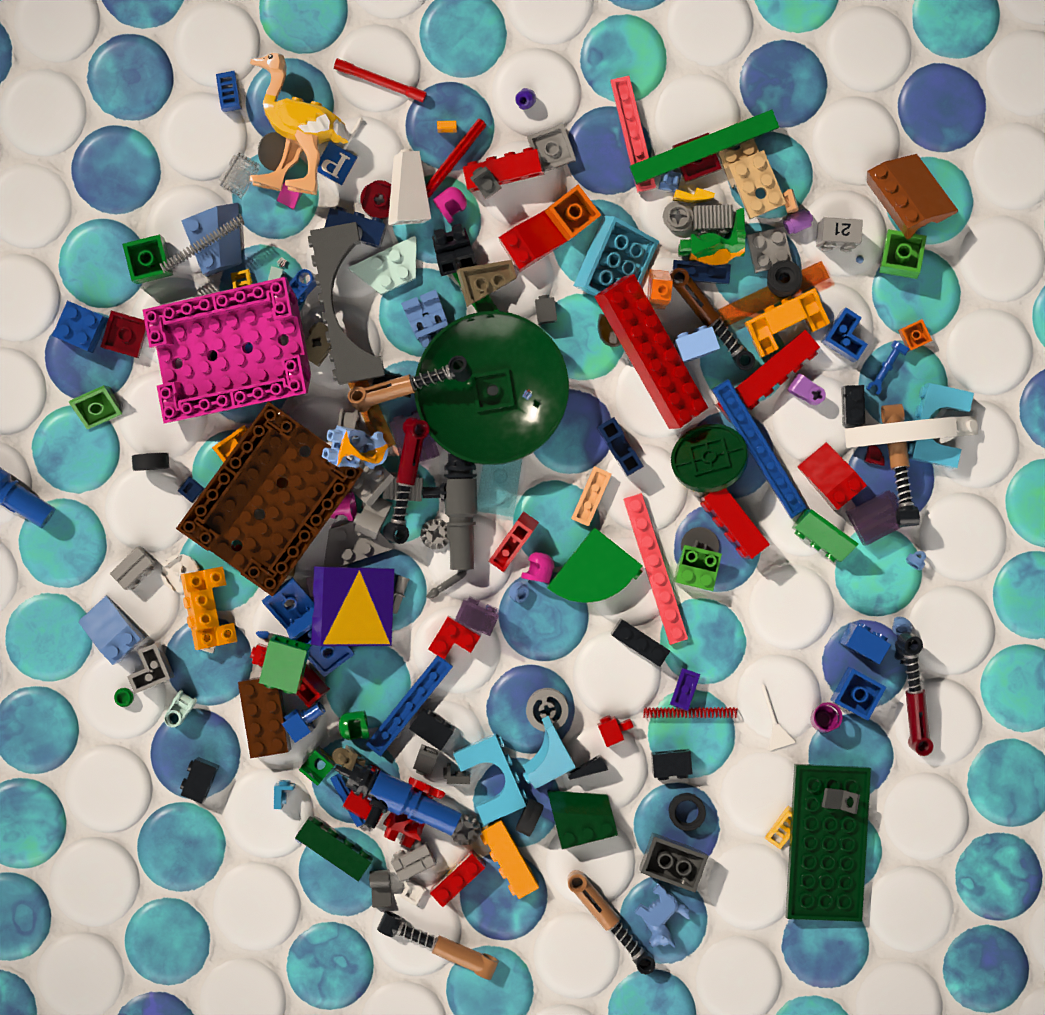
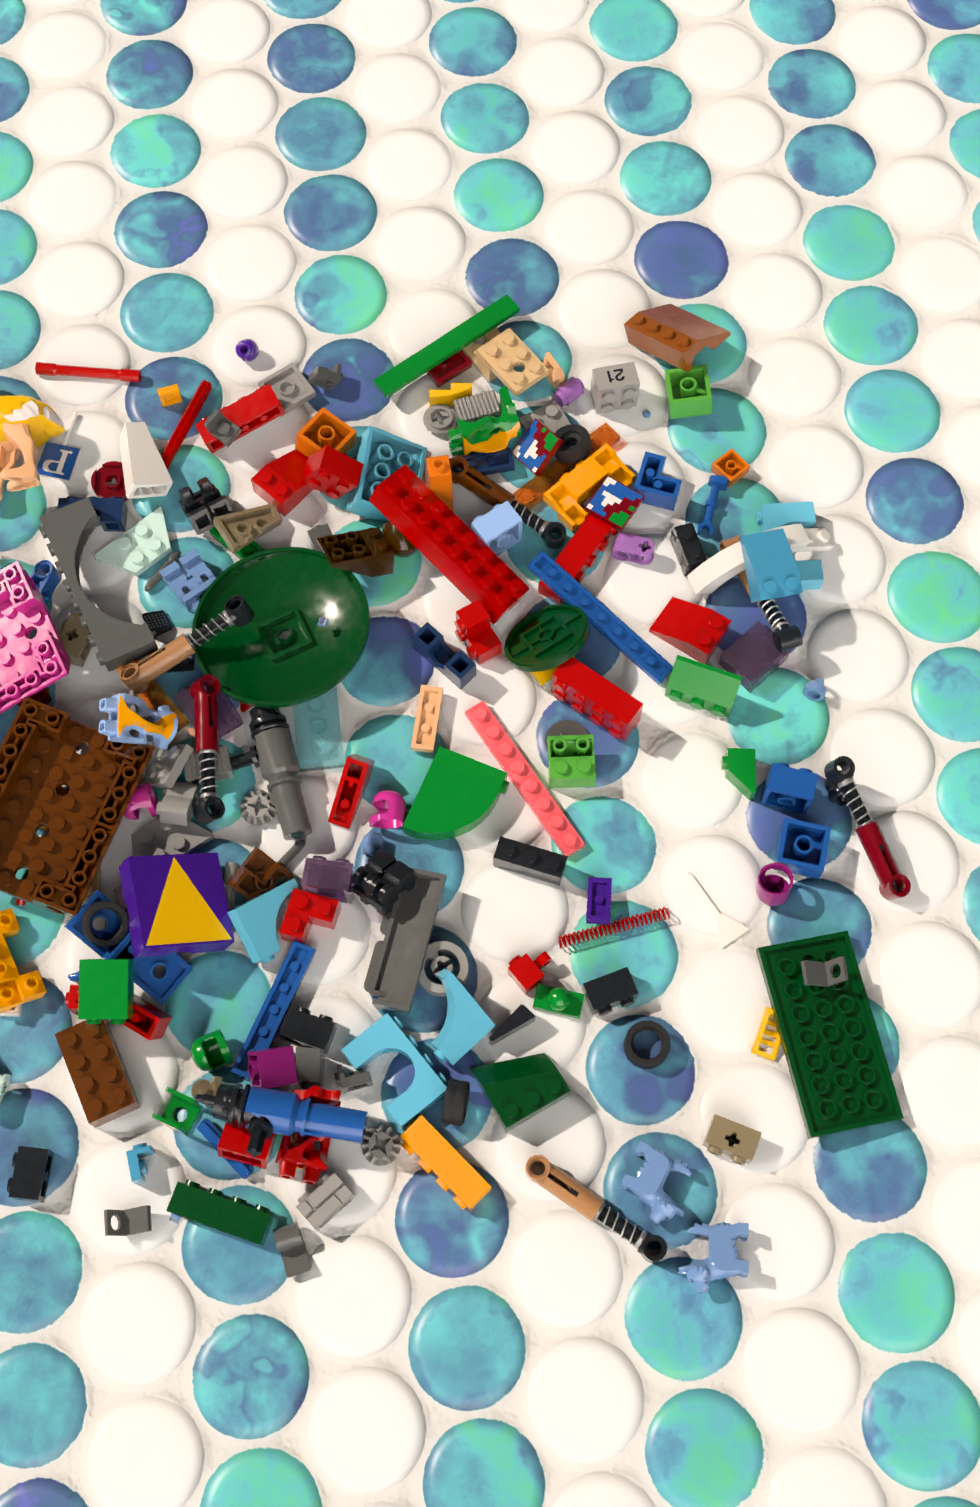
camera: 20 degrees left, 20 degrees down
dark pink slope [277,182,302,210] -> none
blue brick [282,702,326,743] -> none
piece [377,911,499,980] -> none
white tile [400,879,426,906] -> none
red brick [430,849,486,907] -> none
dark pink helmet [433,187,467,224] -> none
coral plate [610,76,656,193] -> none
dark grey brick [639,832,709,893] -> none
medium blue tile [658,171,682,193] -> none
dark red tile [864,445,885,466] -> none
medium blue tile [892,616,912,636] -> none
none -> black tyre [81,900,129,947]
none -> dark grey bracket [104,1205,152,1236]
none -> black slope [142,610,173,638]
none -> dark grey piece [144,551,181,592]
none -> reddish brown slope [227,847,294,901]
none -> medium azure arch [227,878,299,964]
none -> magenta head [247,1046,298,1088]
none -> red brick [301,445,364,500]
none -> dark grey bracket [308,363,343,391]
none -> dark brown slope [317,527,394,578]
none -> black hips [352,849,415,916]
none -> dark grey slope [364,867,447,1013]
none -> red brick [454,599,502,665]
none -> tile [512,418,564,476]
none -> green tile [533,984,585,1019]
none -> tile [585,476,645,532]
none -> medium blue animal [678,1222,749,1294]
none -> dark tan brick [702,1114,762,1165]
none -> green slope [721,748,756,800]
none -> dark azure slope [740,528,803,603]

